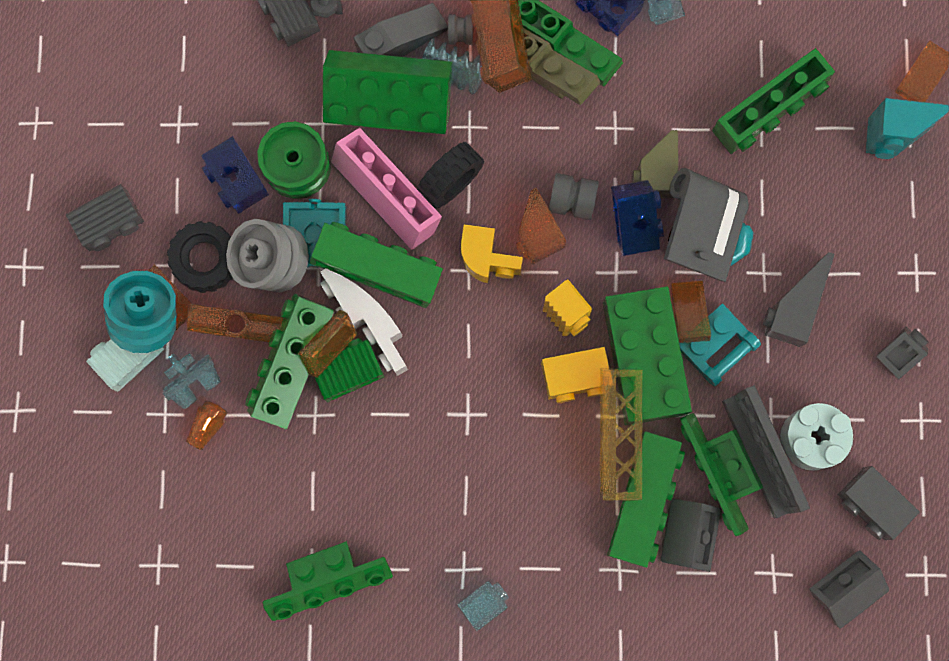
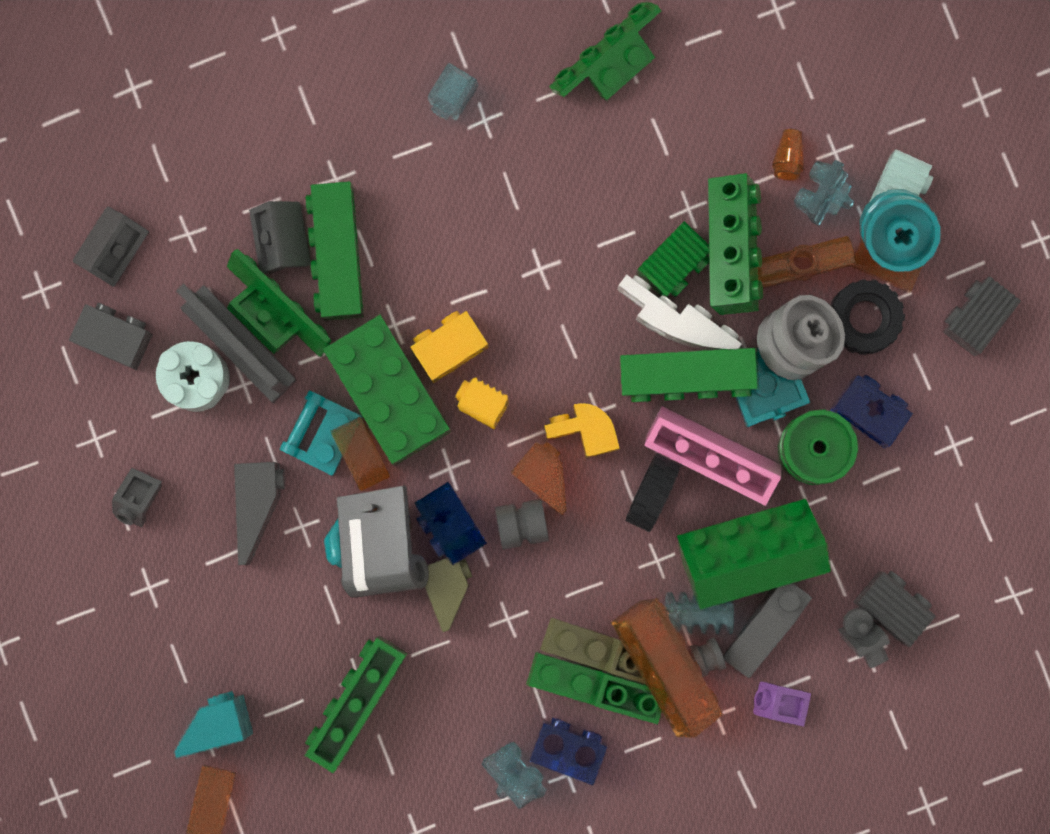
camera: 155 degrees right, 5 degrees up
clear orange tile [298,310,357,378] -> none
clear yellow fence [600,368,642,500] -> none

